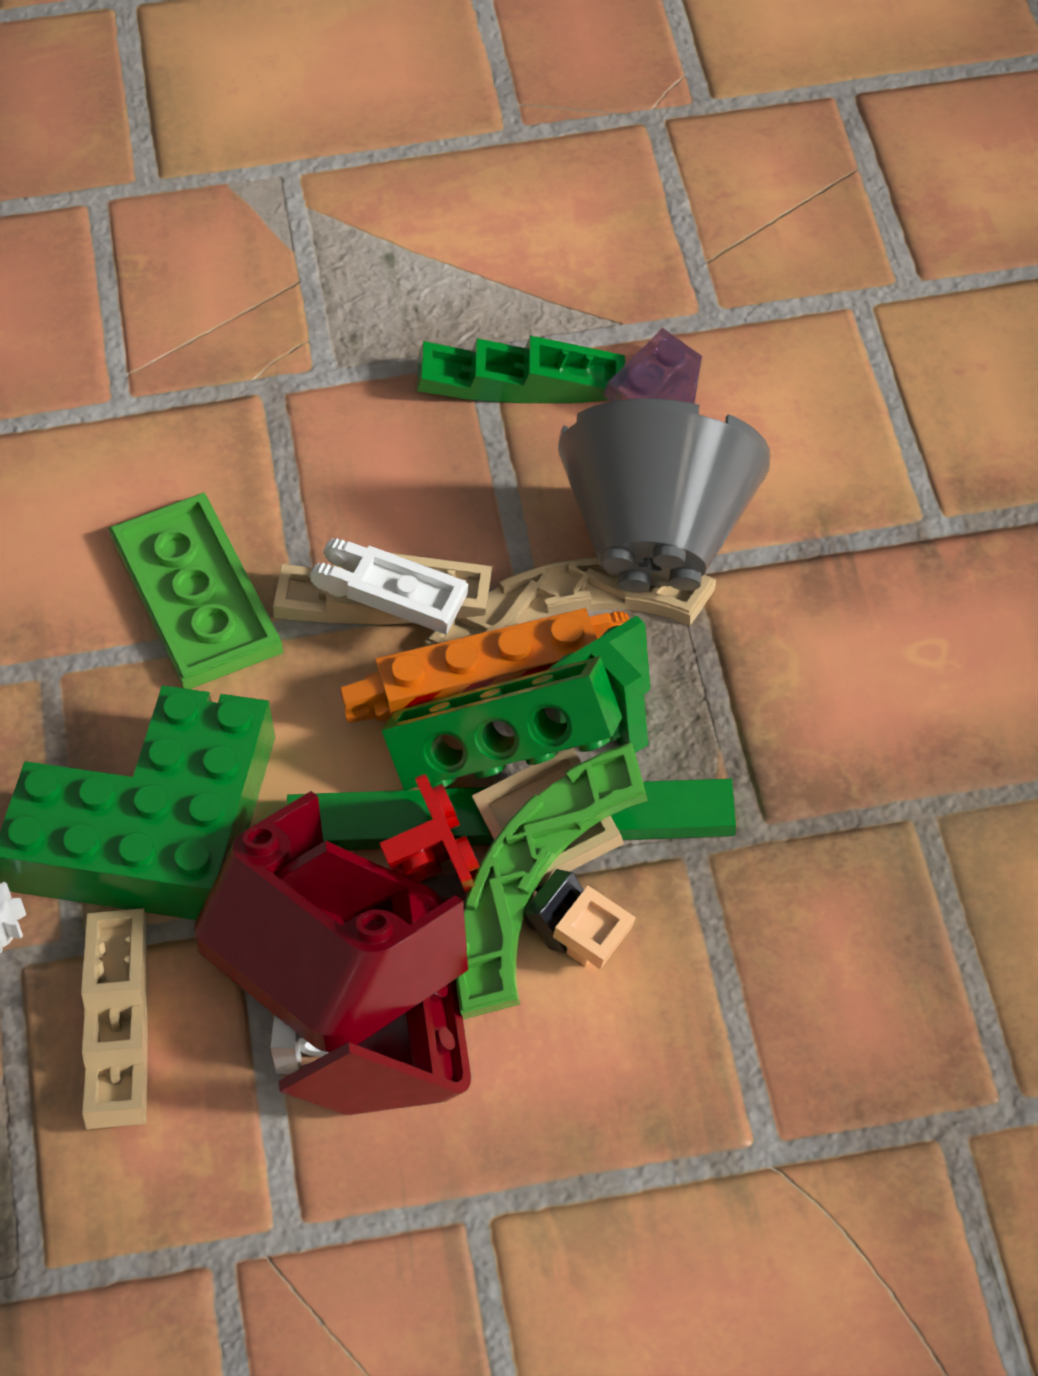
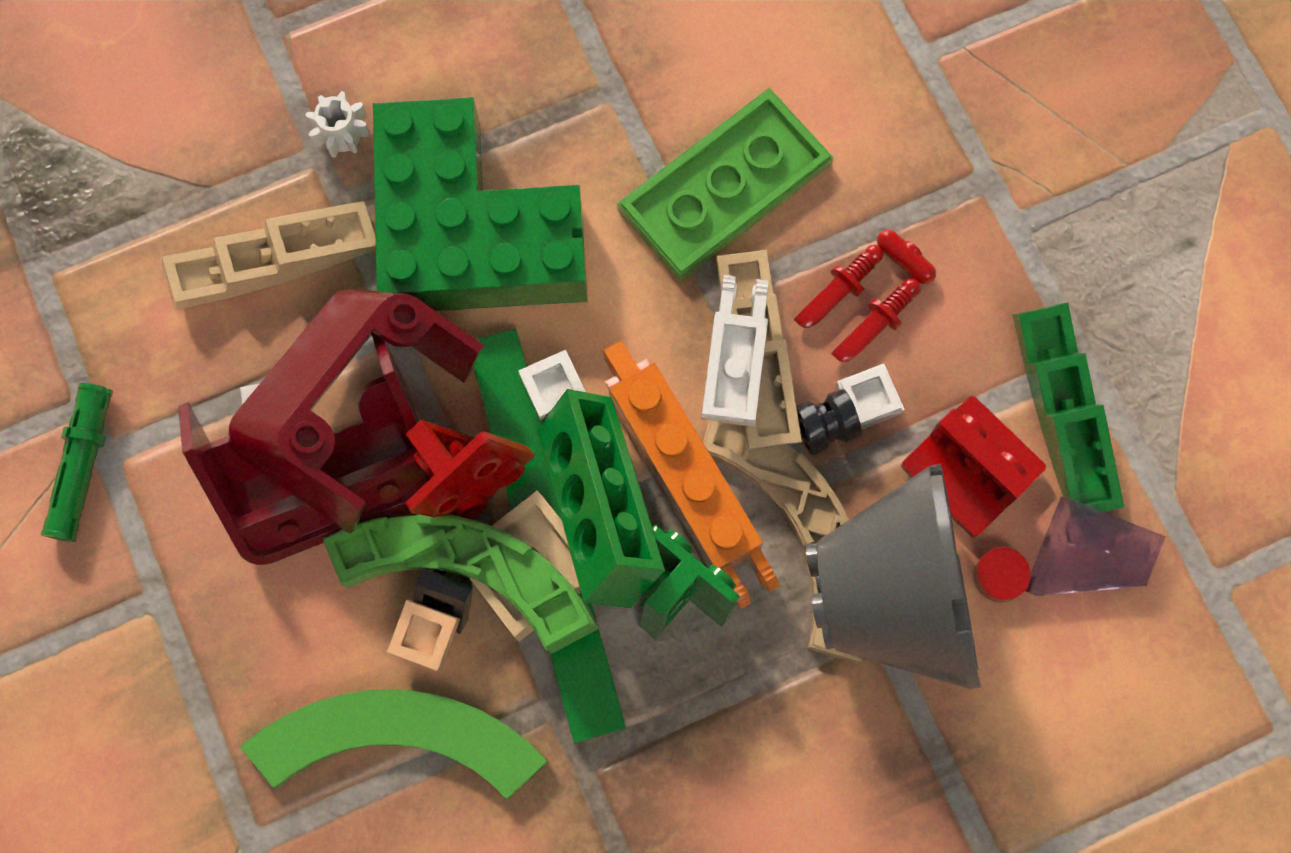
camera: 75 degrees right, 20 degrees up
none -> green pin [40,383,113,542]
none -> bright green tile [240,689,548,799]
none -> white tile [518,350,586,422]
none -> red piece [794,229,936,362]
none -> black wheel [796,389,862,455]
none -> white tile [835,364,905,429]
none -> red bracket [901,396,1046,538]

